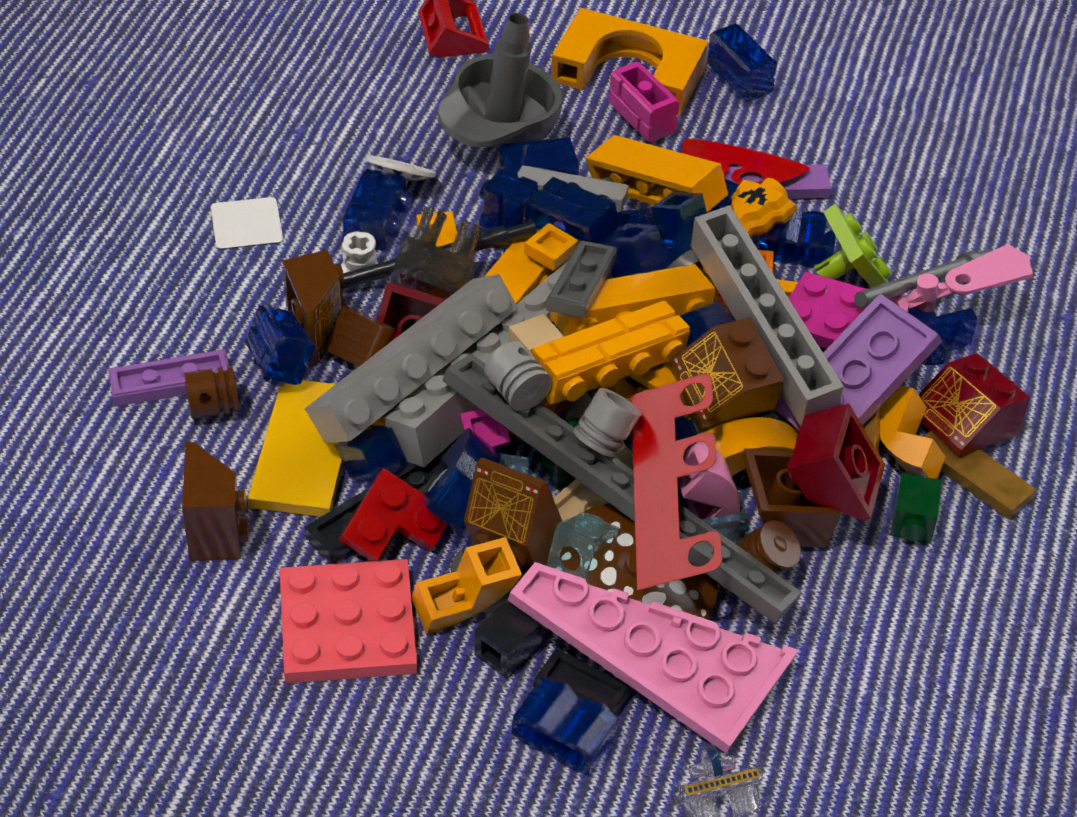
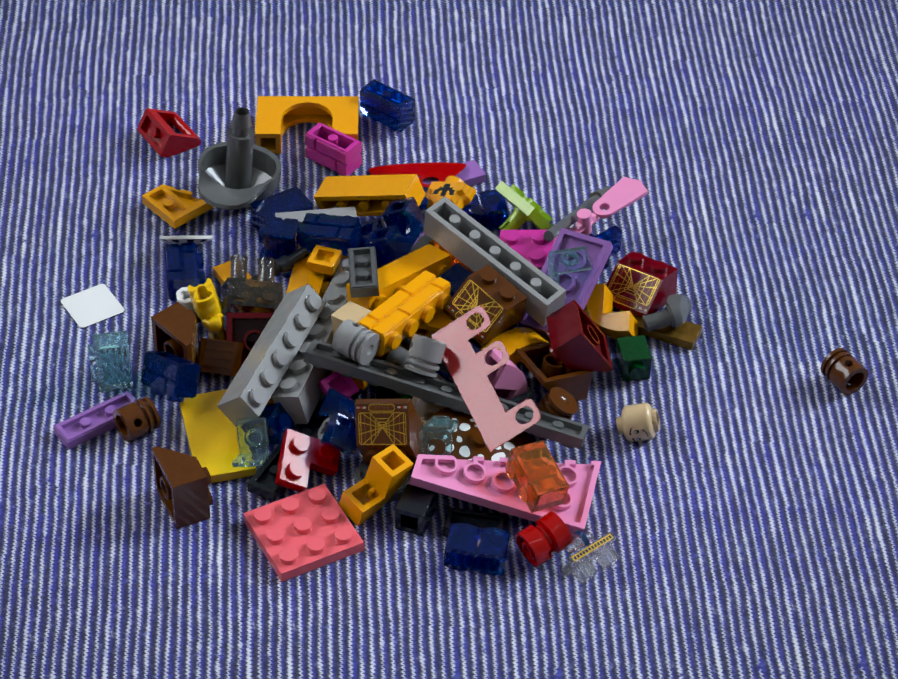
camera: 20 degrees left, 5 degrees down
none -> clear light blue brick [88,331,133,393]
none -> light orange wing [142,184,214,229]
none -> yellow animal [188,278,226,341]
none -> clear light blue bracket [232,418,270,467]
none -> clear orange brick [505,440,570,513]
none -> red wheel [515,511,573,567]
none -> clear light blue bracket [548,246,592,284]
none -> tan head [616,403,660,443]
none -> dark grey arm [642,294,693,333]

